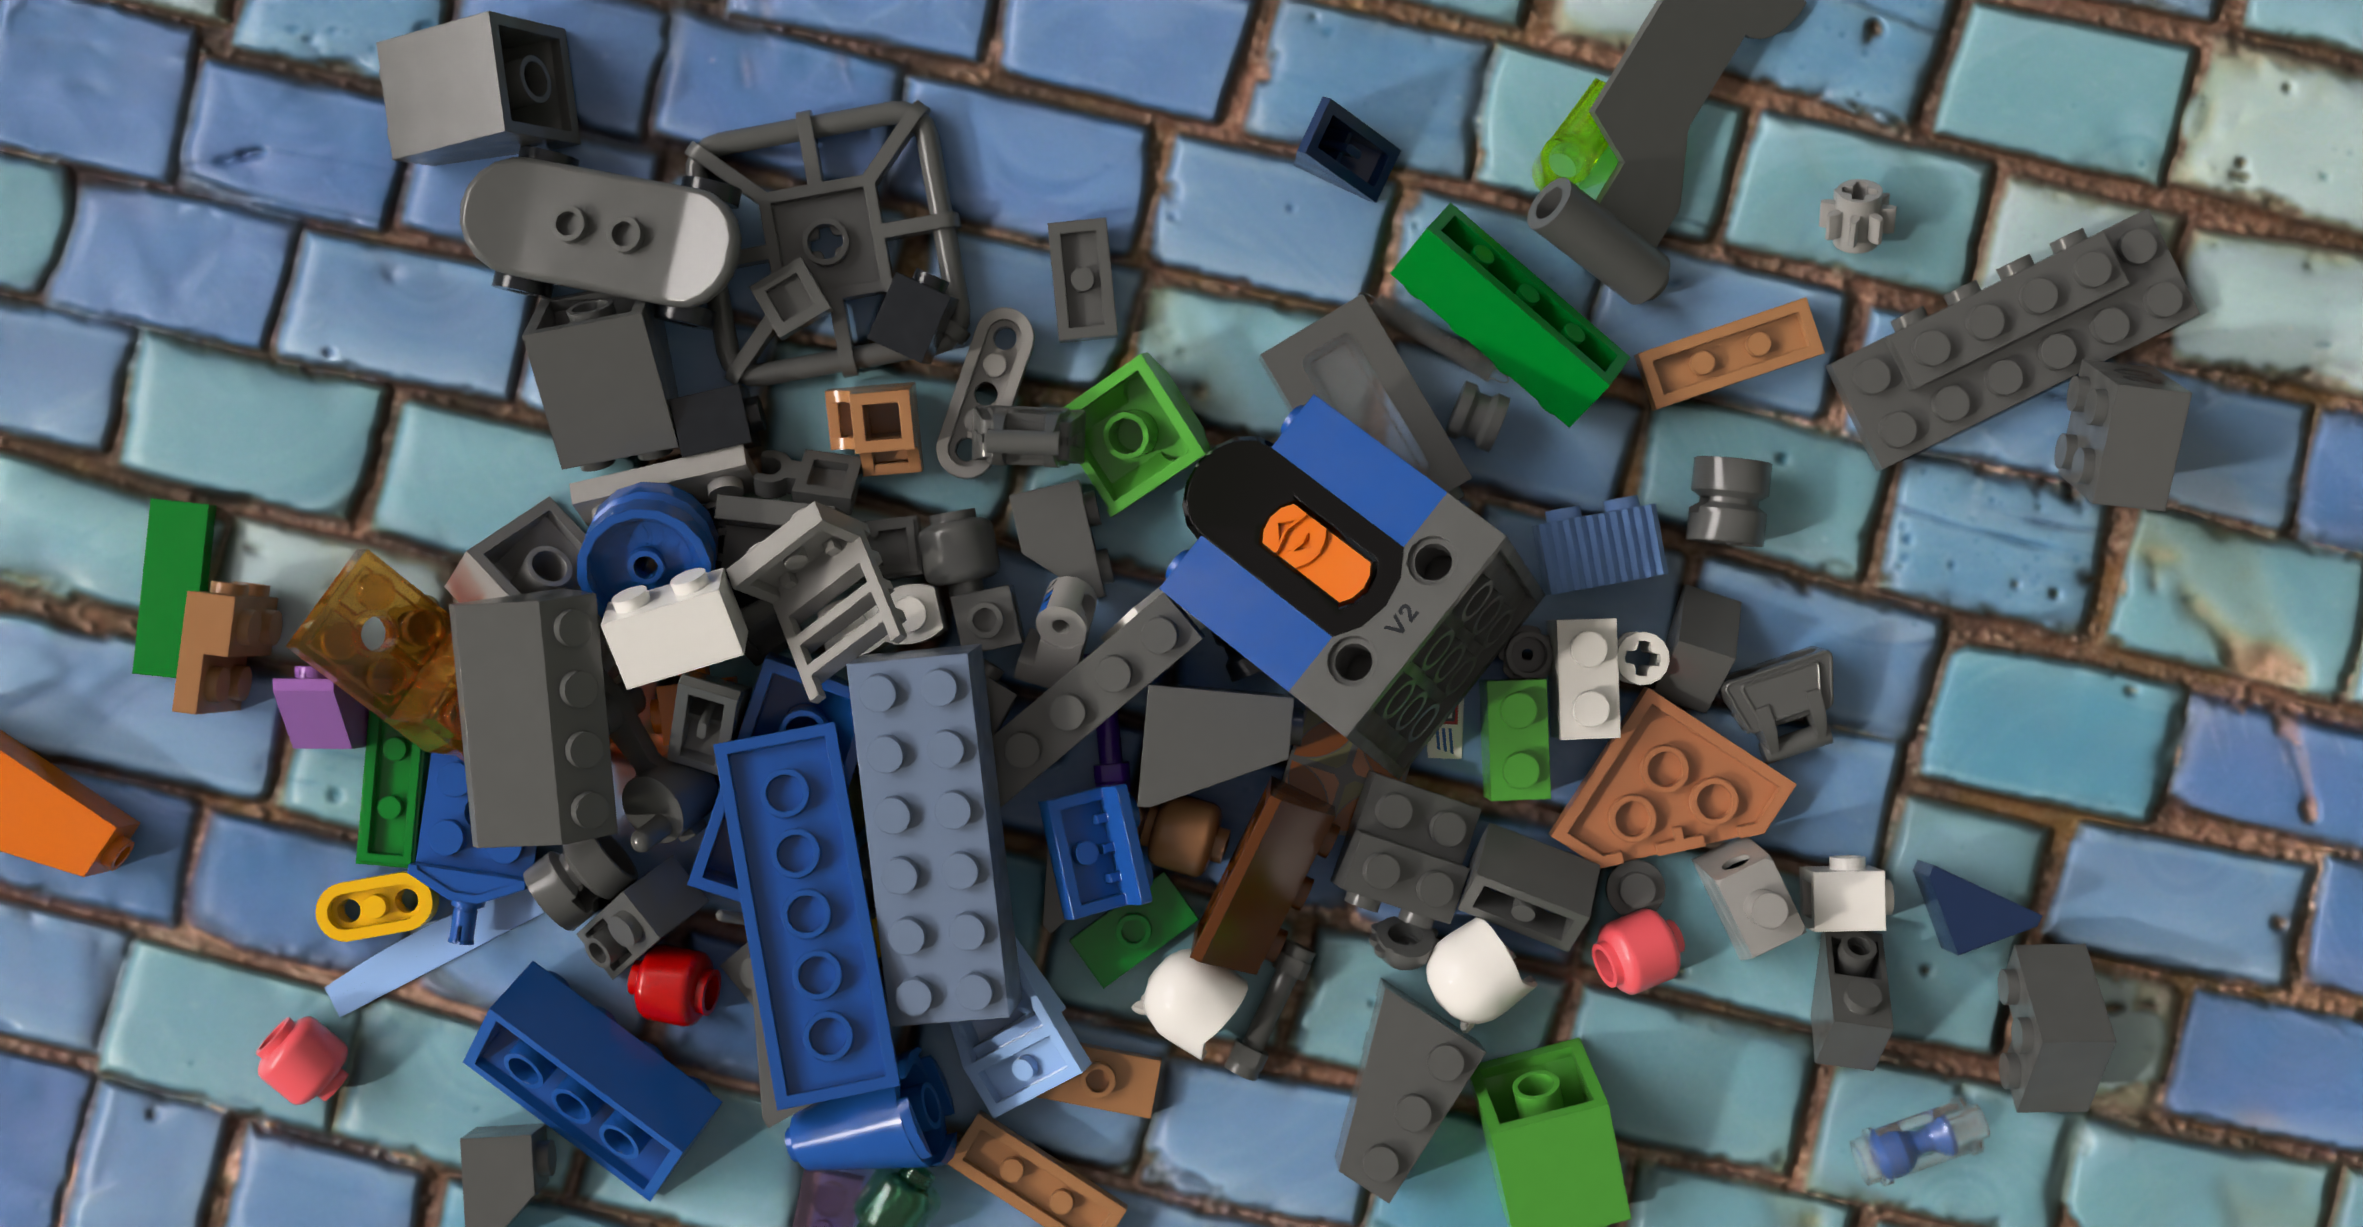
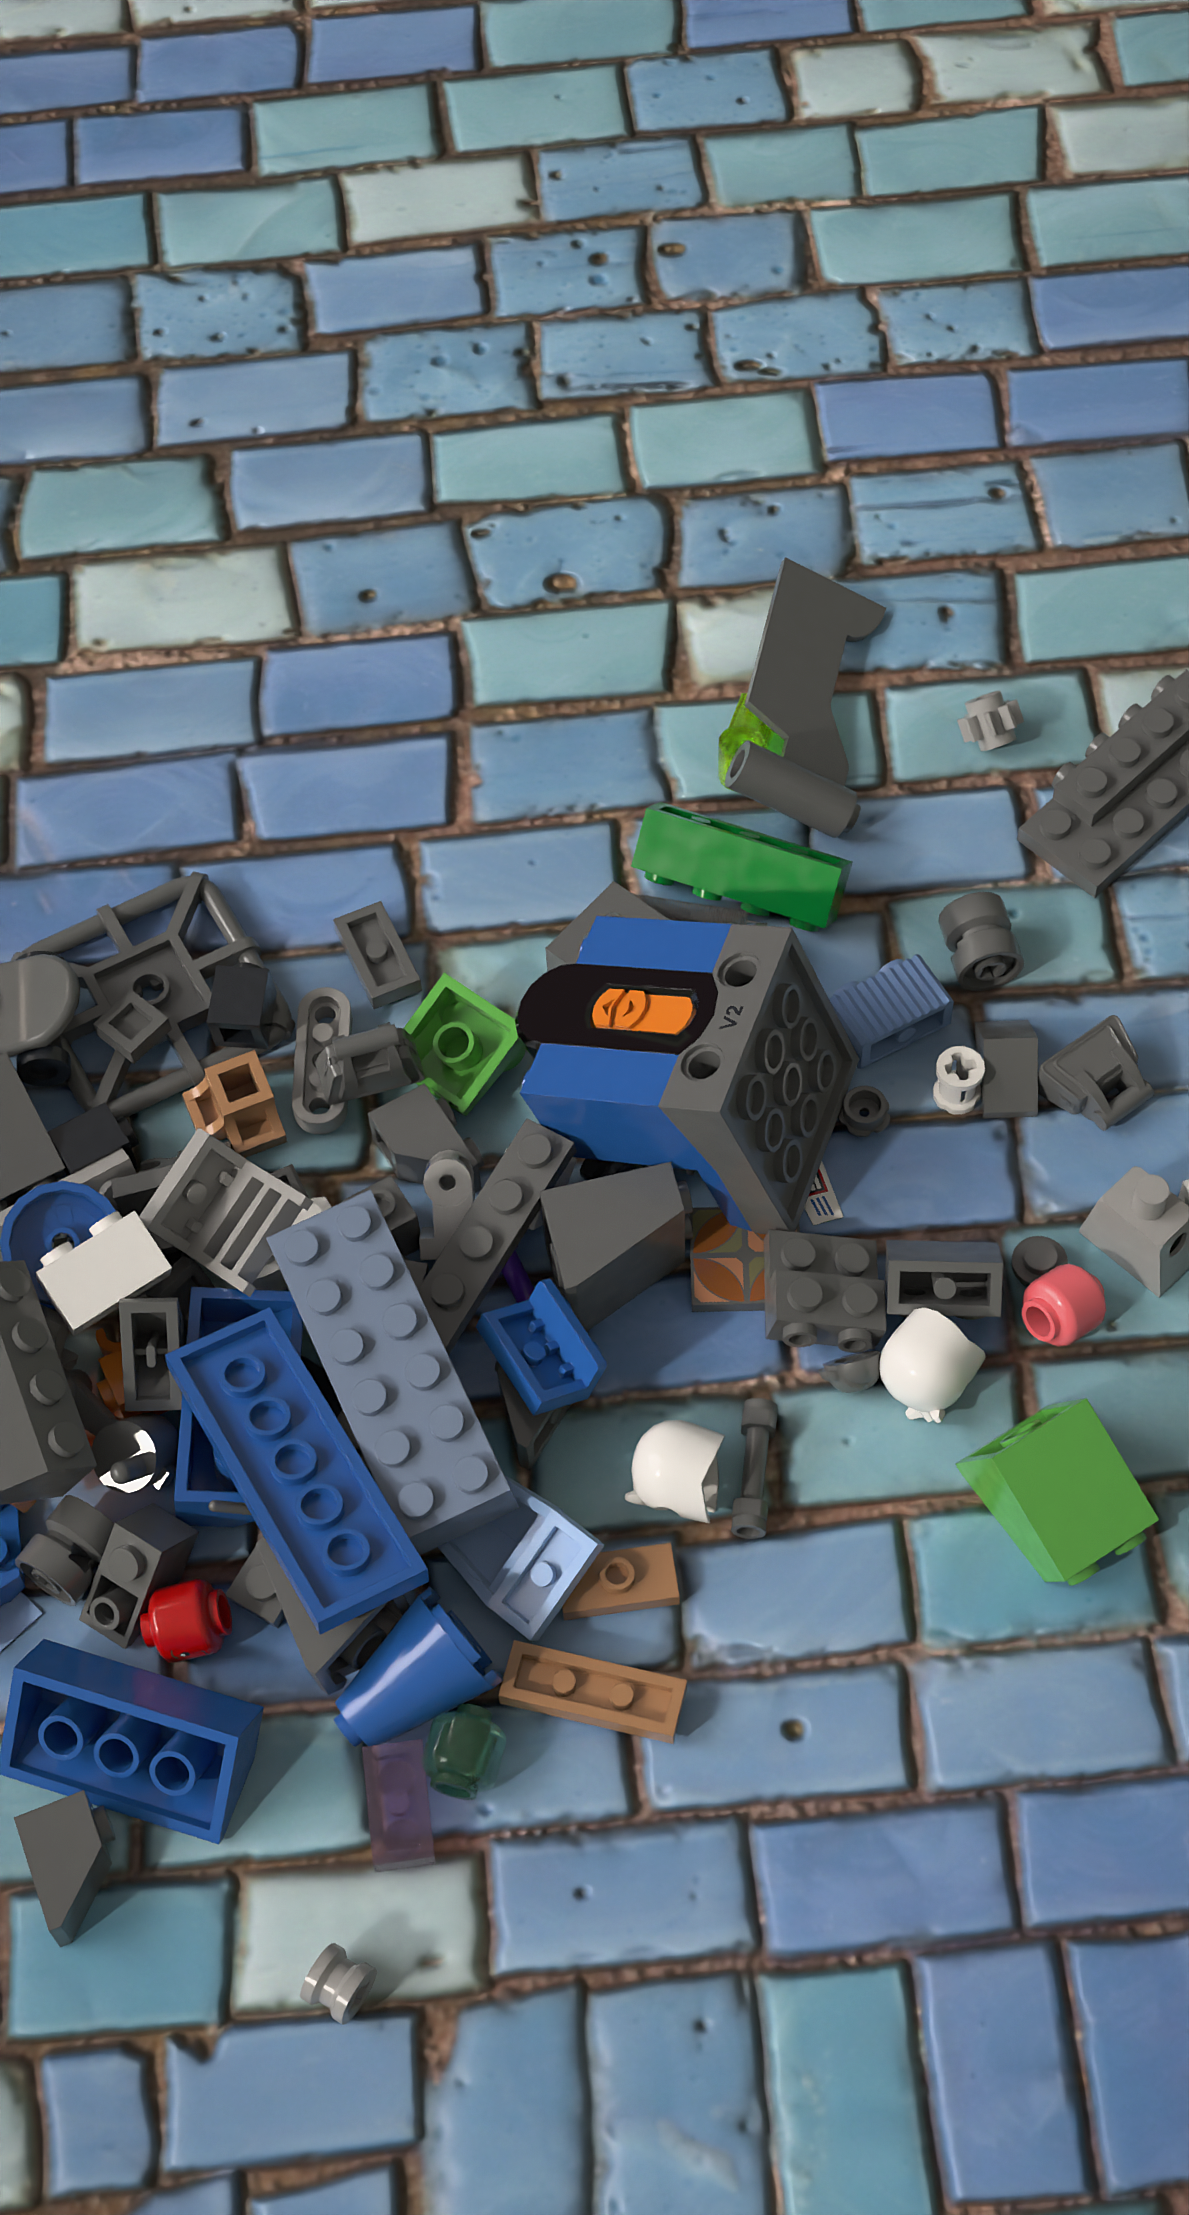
camera: 15 degrees left, 30 degrees down
dark grey head [918,508,1000,597] -> none
green plate [1069,870,1199,989] -> none
medium nougat head [1140,795,1231,877] -> none
reddish brown slope [1190,775,1341,975] -> none
dark blue slope [1294,97,1401,203] -> none
dark grey wedge [1335,978,1486,1203] -> none
bright green brick [1479,678,1551,801] -> none
white brick [1547,618,1621,740] -> none
nougat plate [1548,686,1797,868] -> none
medium nougat plate [1634,297,1825,411] -> none

